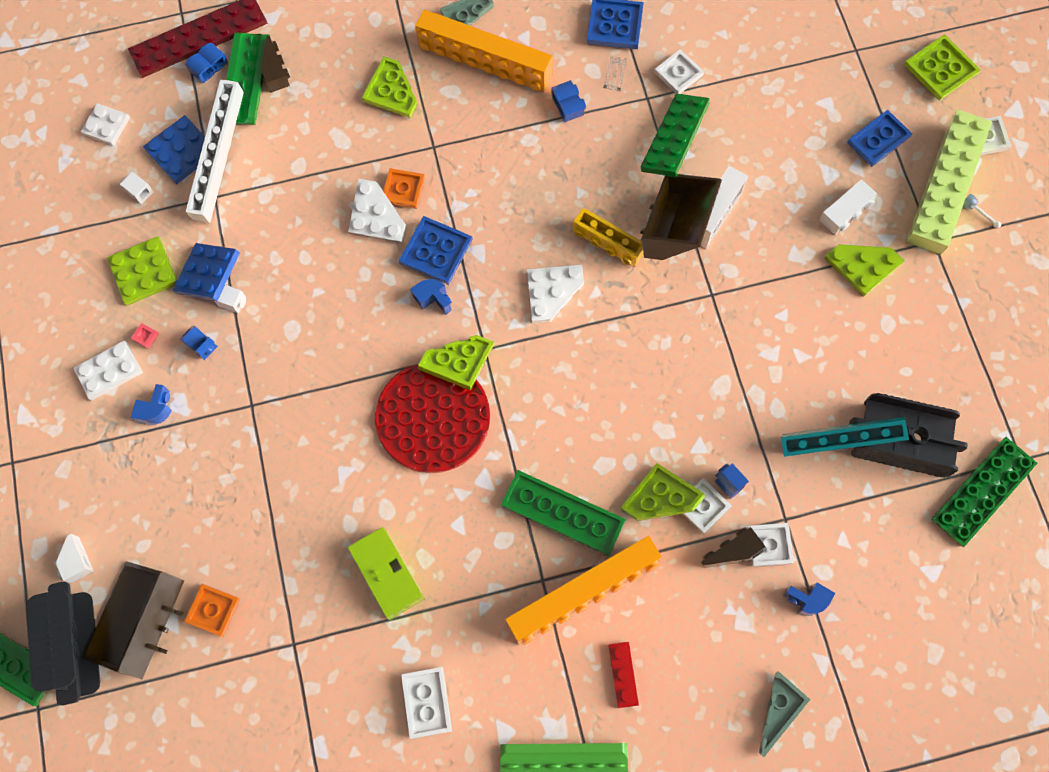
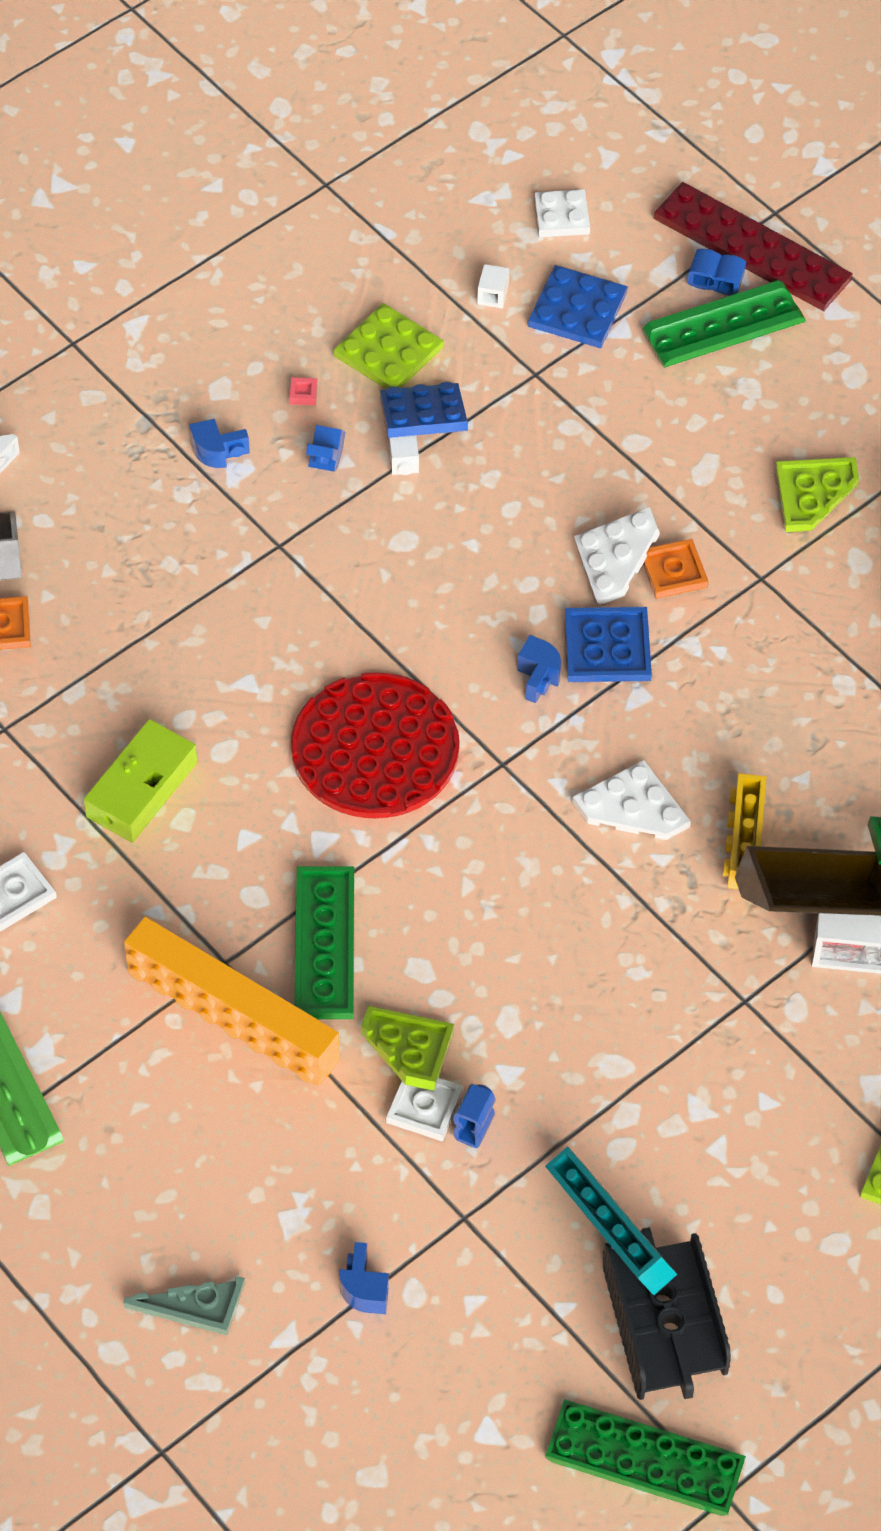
camera: 60 degrees right, 15 degrees down
white plate [74,340,143,401] -> none
white brick [186,79,244,223] -> none
dark brown slope [261,35,290,93] -> none
lime plate [418,335,494,390] -> none
red plate [608,642,639,708] -> none
dark brown slope [701,527,767,568] -> none
white plate [747,523,794,567] -> none

